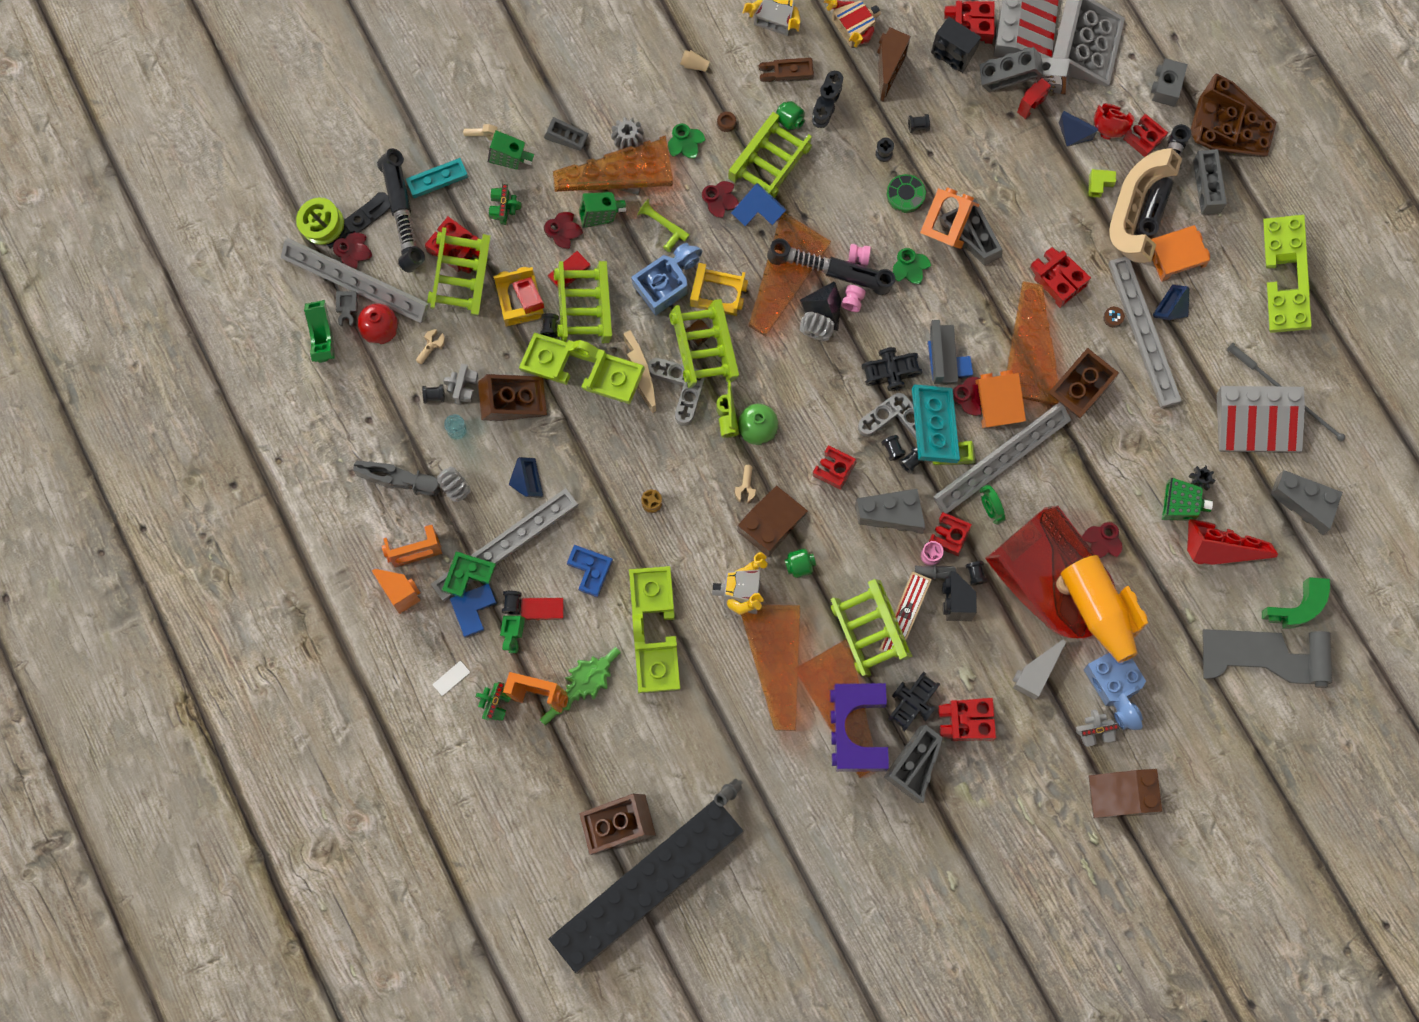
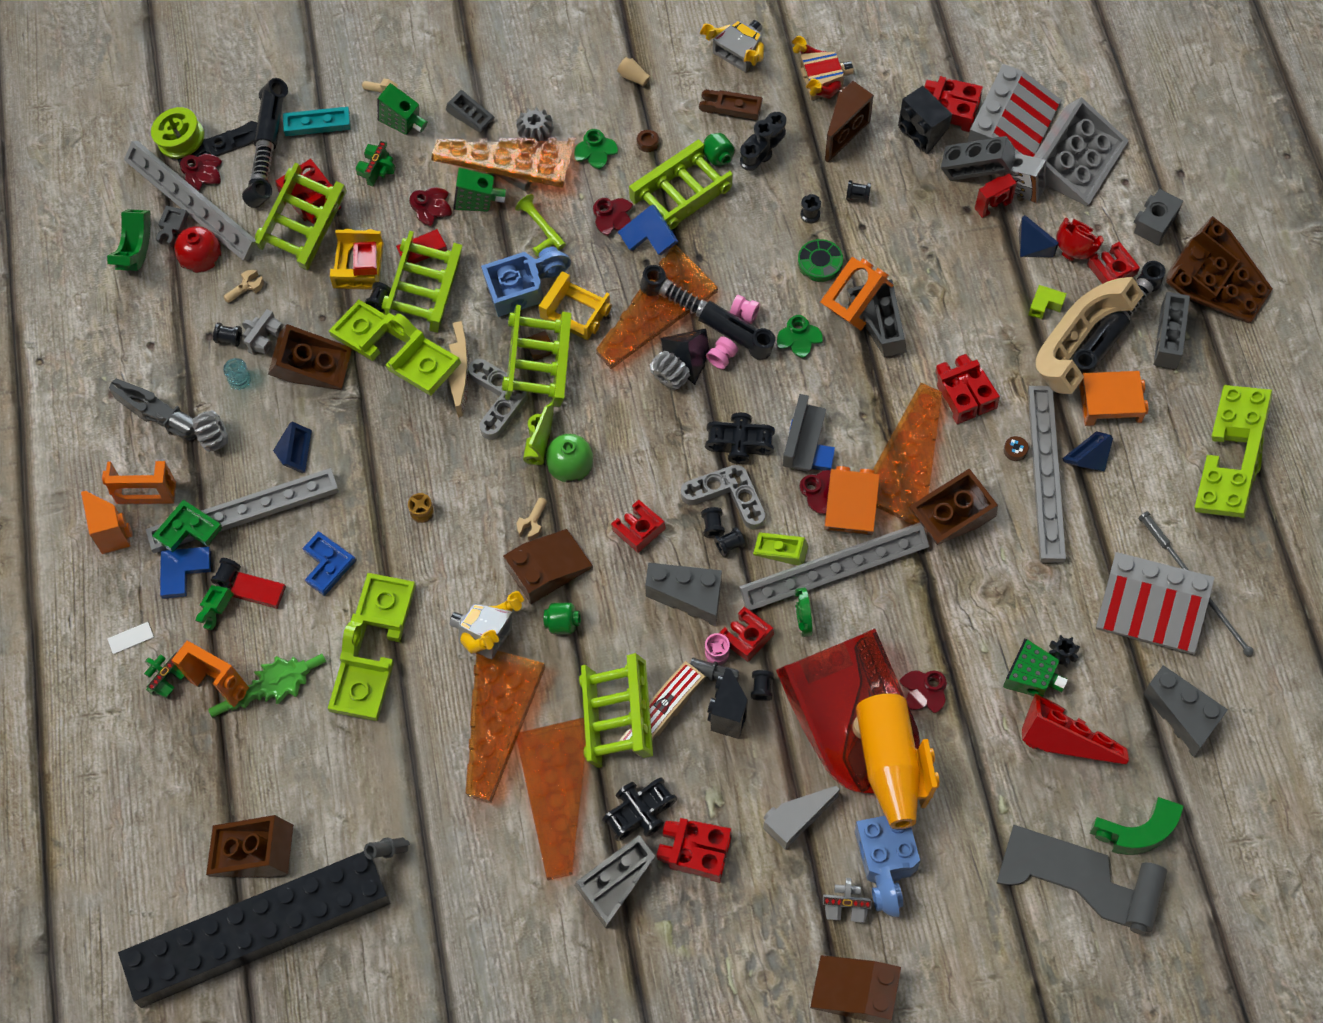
camera: 20 degrees right, 10 degrees down
dark purple arch [830,683,889,772] -> none
teal plate [912,384,960,463] -> none

